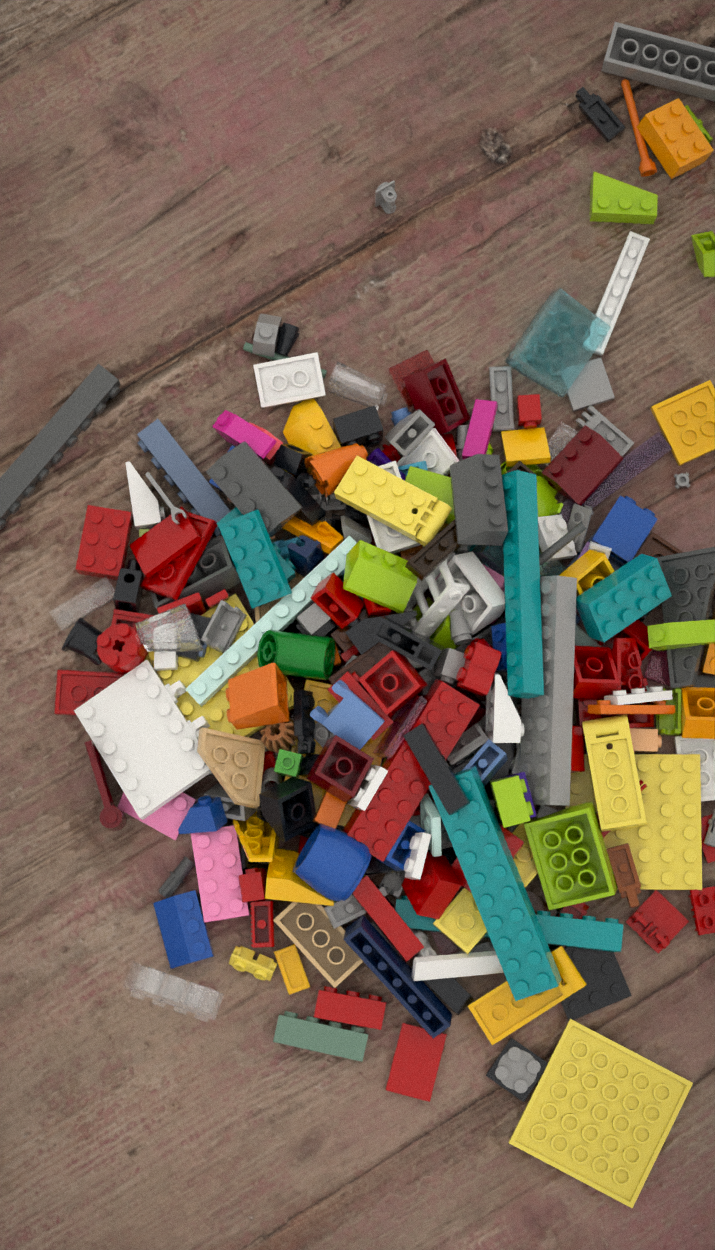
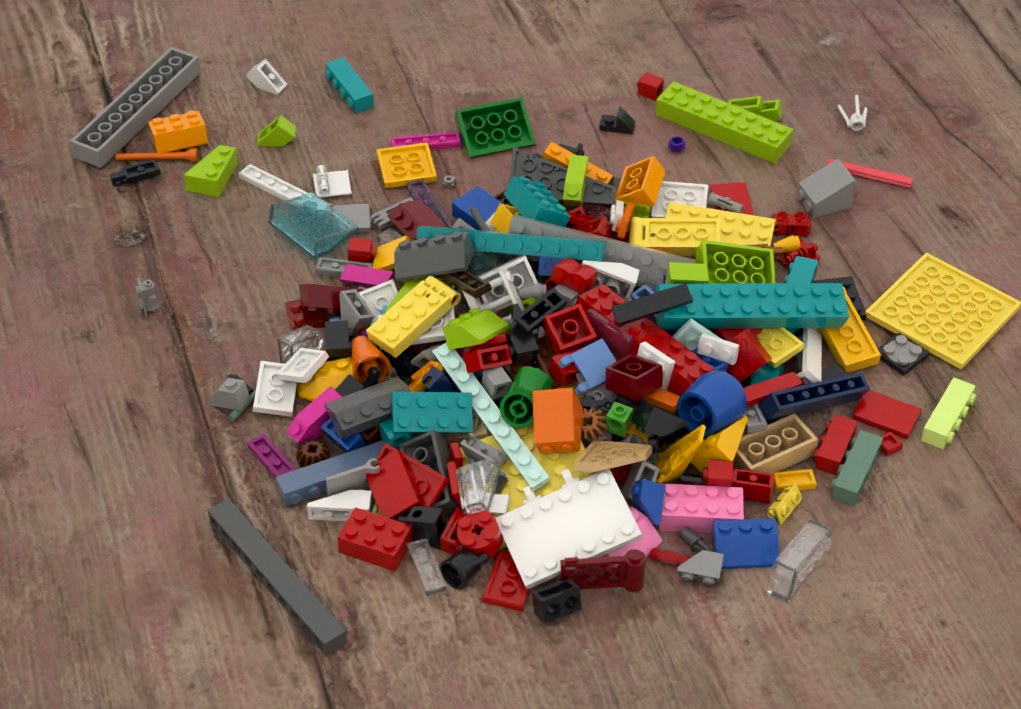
camera: 75 degrees left, 35 degrees down
none -> magenta plate [247,434,296,479]
none -> white plate [277,348,329,383]
none -> reddish brown gear [296,439,330,468]
none -> white hinge [313,165,352,198]
none -> black brick [532,578,582,623]
none -> red axle [650,548,691,566]
none -> light grey slope [677,550,724,585]
none -> yellow cone [773,235,801,253]
none -> red tile [880,431,903,456]
none -> yellowish green brick [921,377,977,450]

